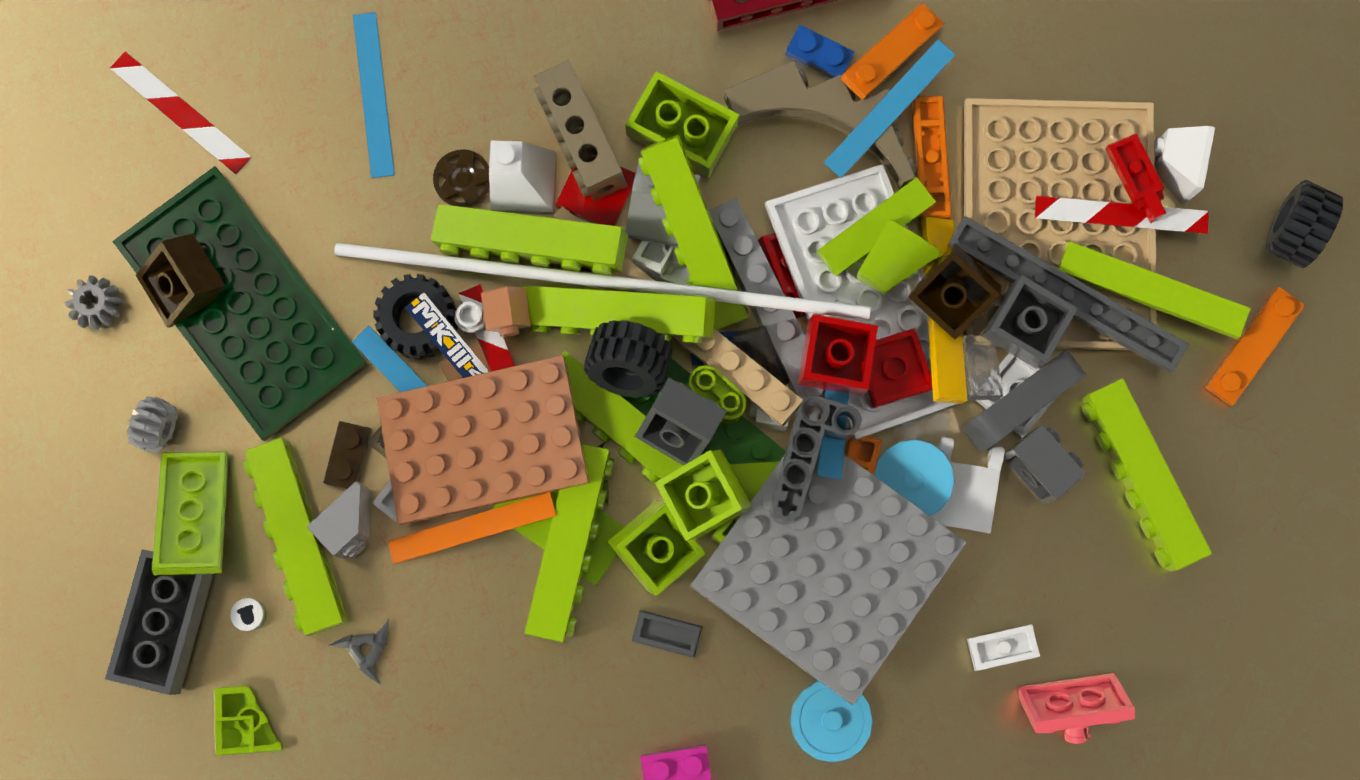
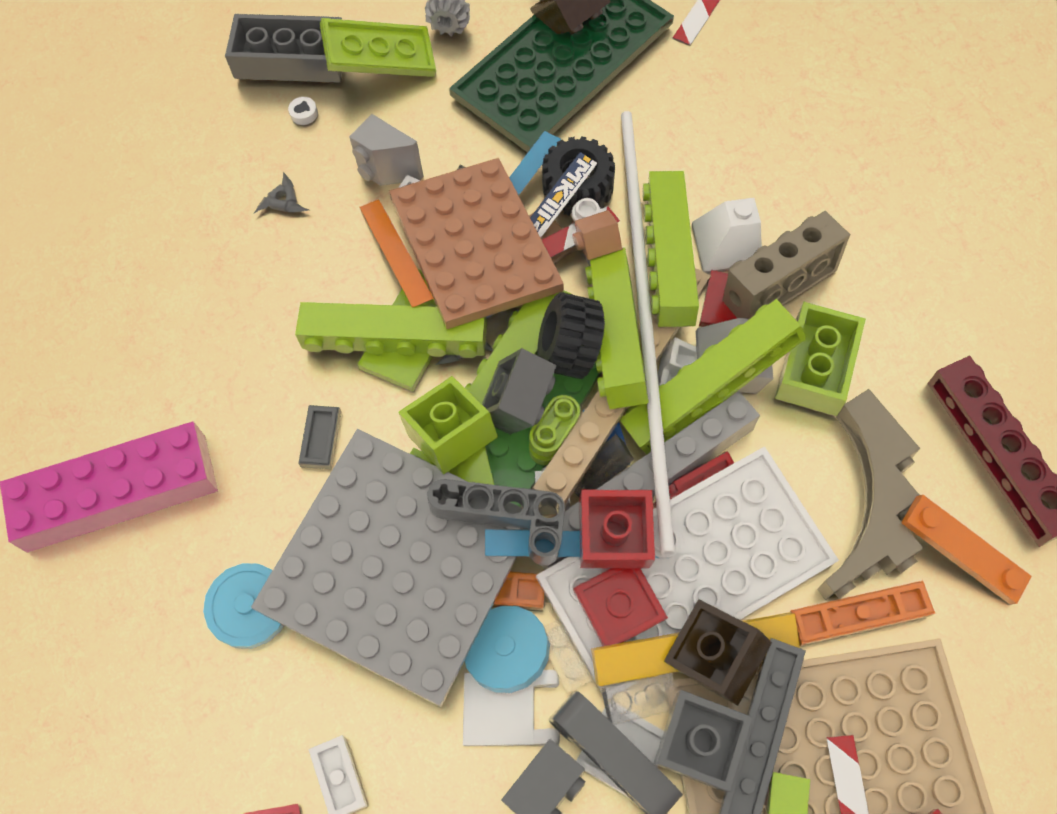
camera: 85 degrees right, 15 degrees down
lime slope [214,686,281,756] -> none
lime brick [243,437,348,636] -> none
dark brown plate [323,421,372,489] -> none
dark azure sticker [353,12,395,178] -> none
dark brown wheel [433,149,490,208] -> none
lime brick [608,500,706,596] -> none
blue plate [785,24,855,78] -> none
lime tile [816,177,936,278] -> none
dark azure sticker [823,40,956,178] -> none
lime slope [857,219,942,294] -> none

